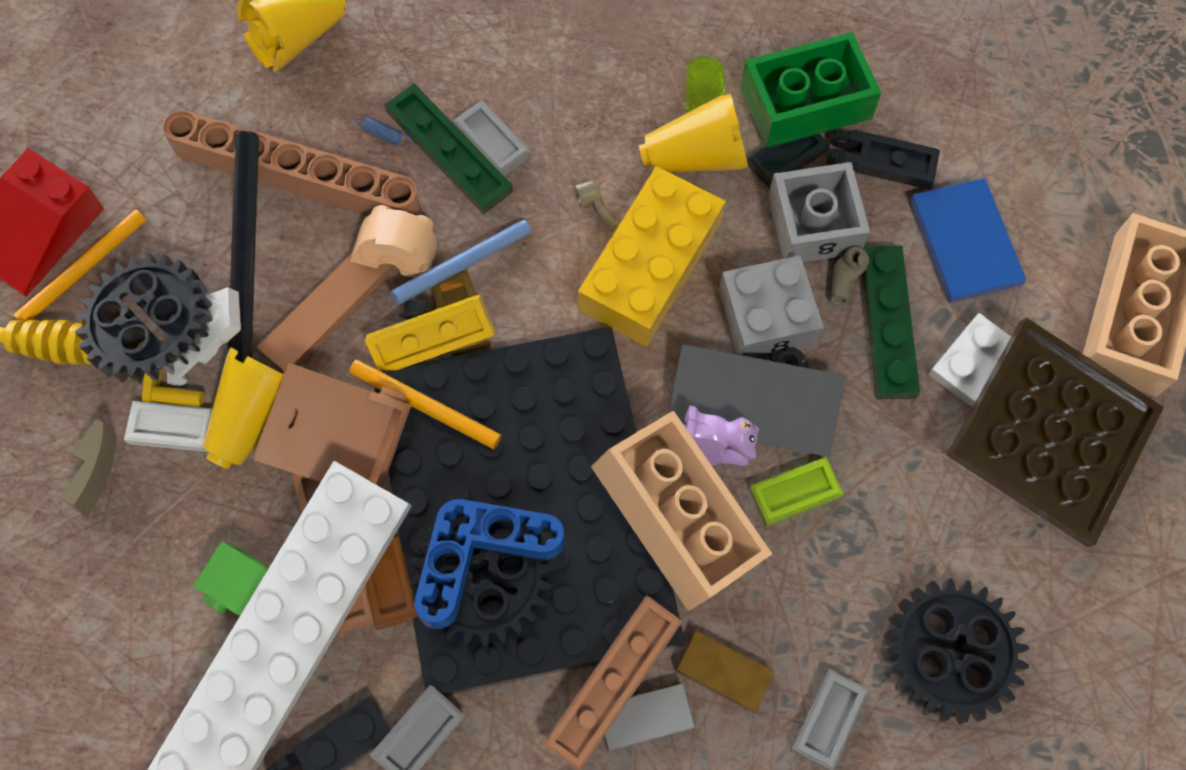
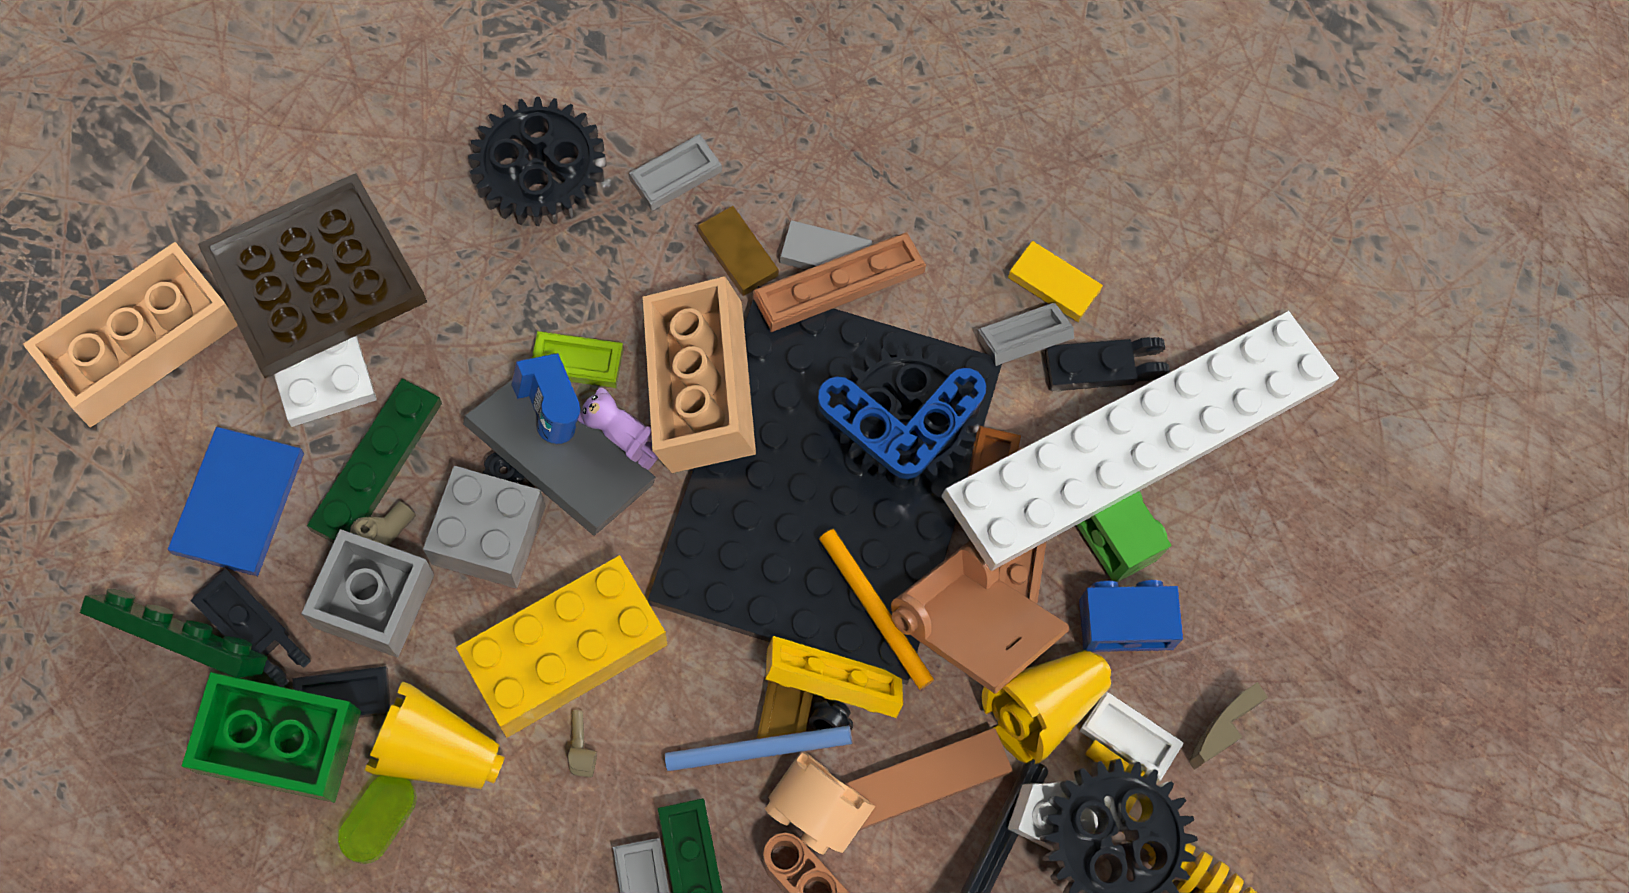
camera: 155 degrees left, 0 degrees up
none -> dark green plate [79,589,268,678]
none -> blue leg [512,353,581,444]
none -> blue brick [1079,580,1183,652]

